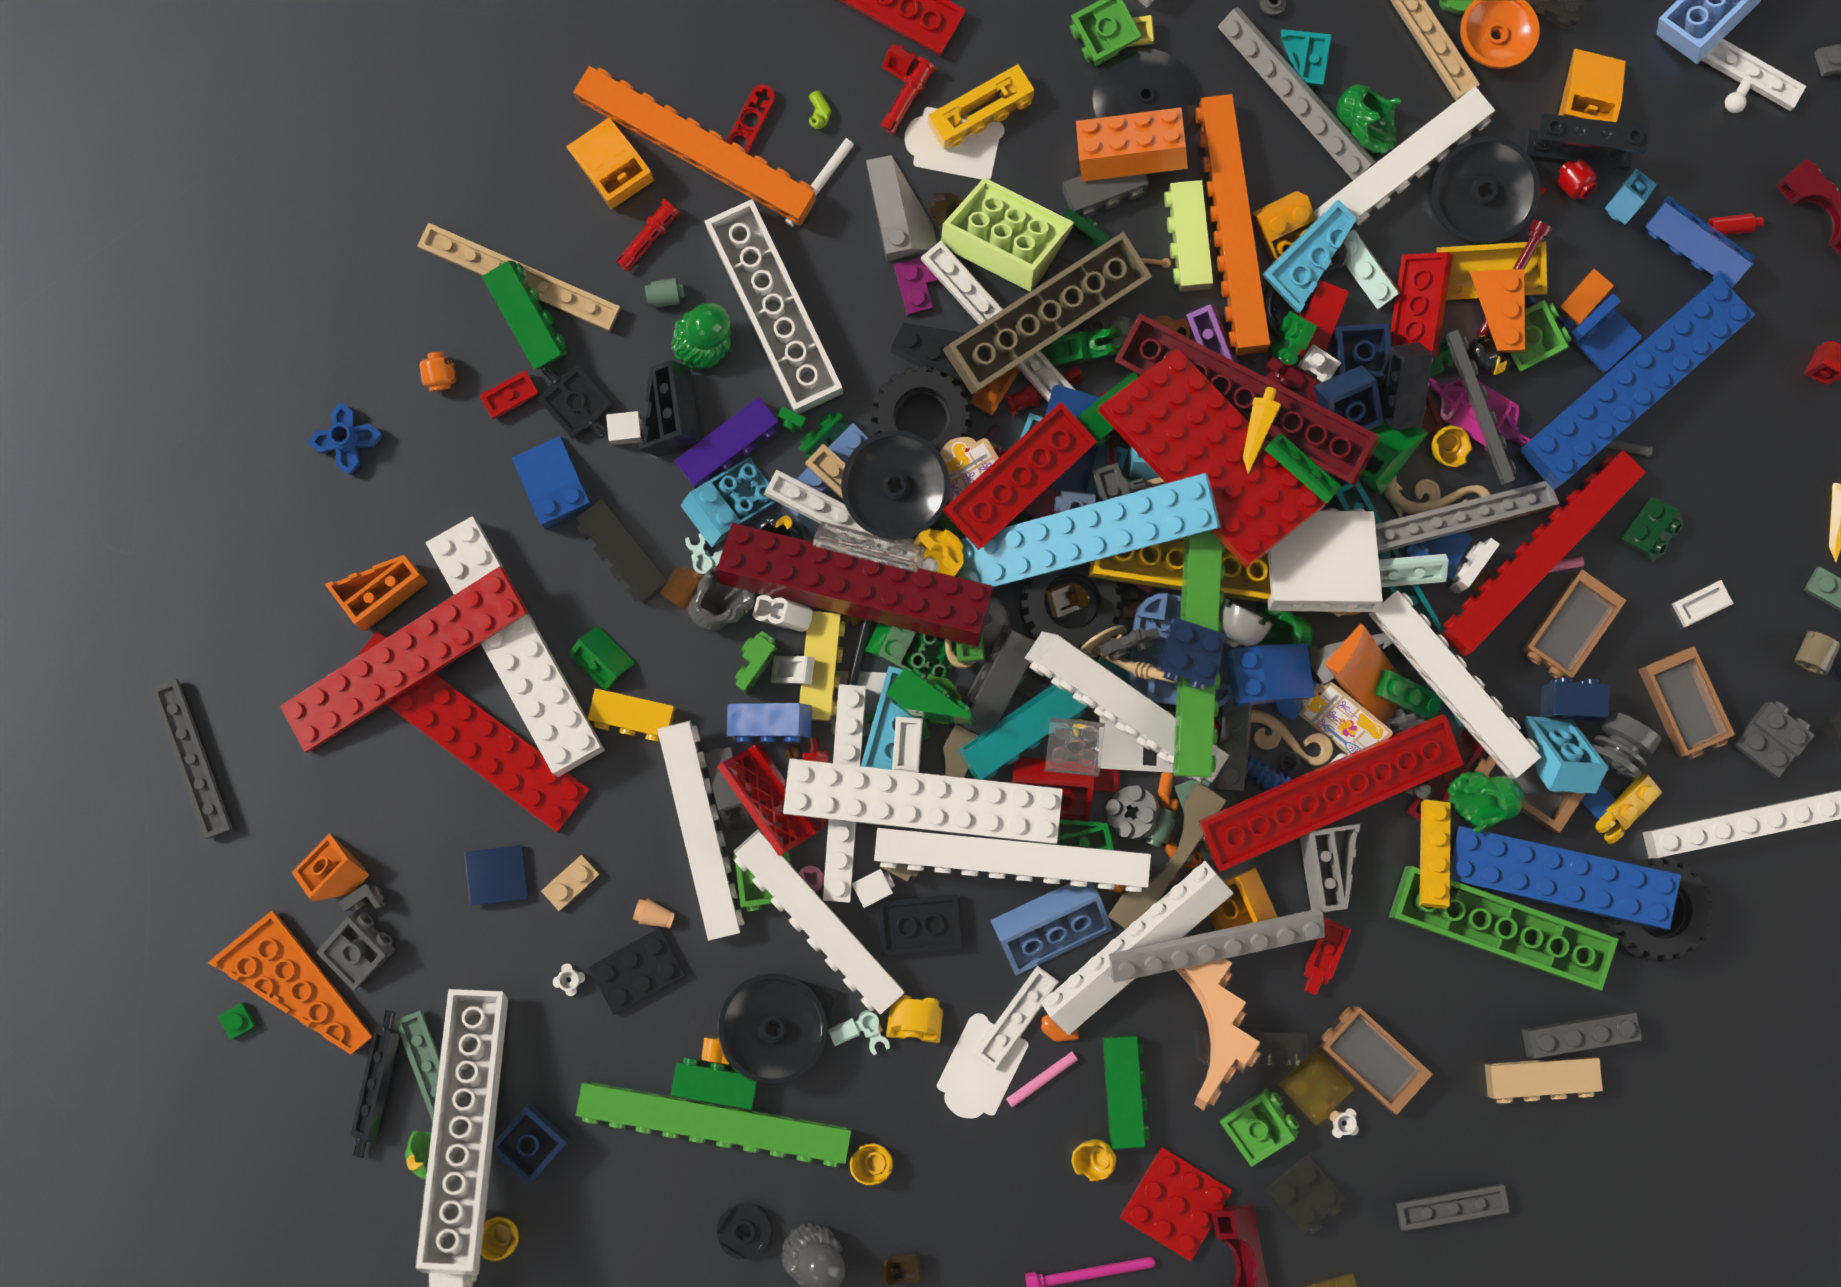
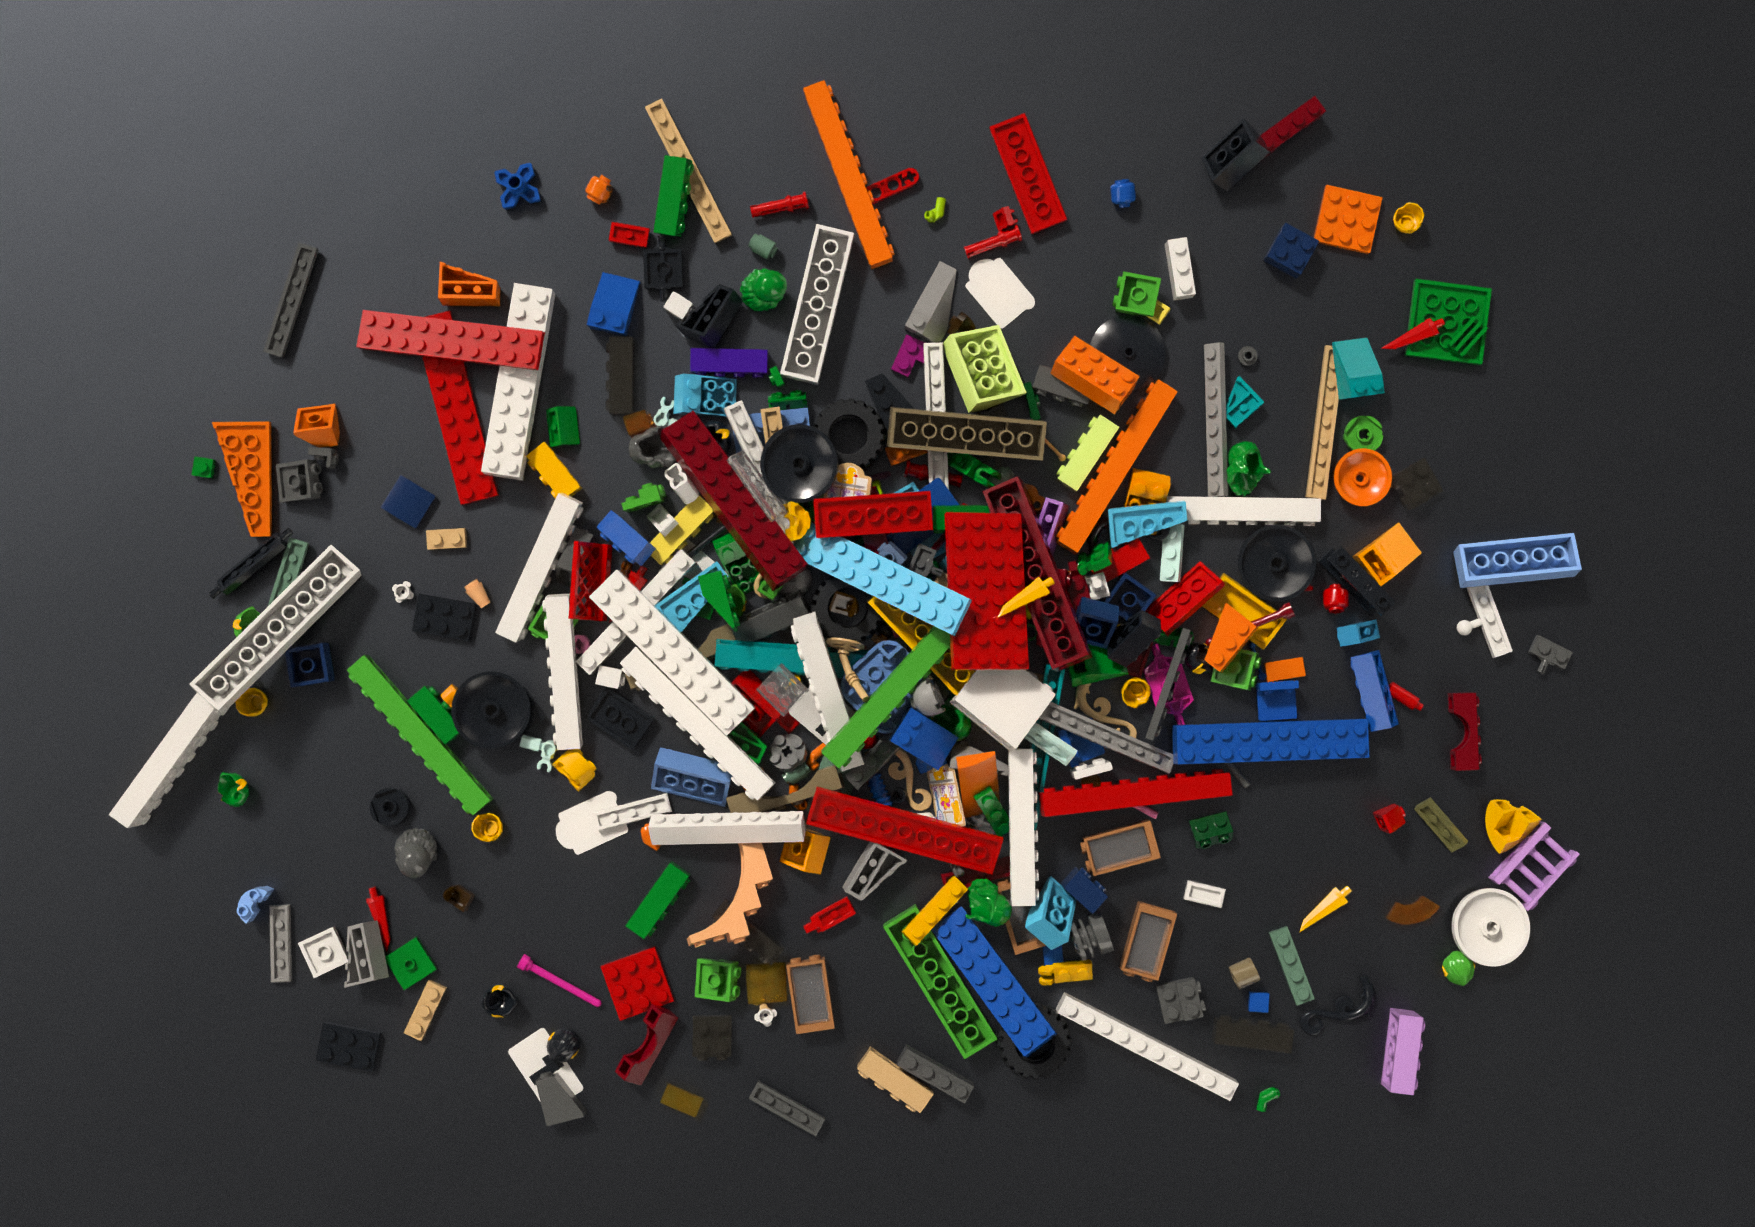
camera: 40 degrees right, 5 degrees up
light orange slope [566,118,654,210] -> none
white bar [784,138,854,228] -> none
white tile [892,717,923,773] -> none
yellow brick [928,64,1034,150] -> none
bright pink bar [1006,1052,1078,1108] -> none
yellow hair [1071,1139,1116,1181] -> none
dark grey plate [1100,627,1161,659] -> none
light grey plate [1109,909,1325,983] -> none
dark blue plate [1156,617,1227,691] -> none
green tile [1264,433,1341,504] -> none

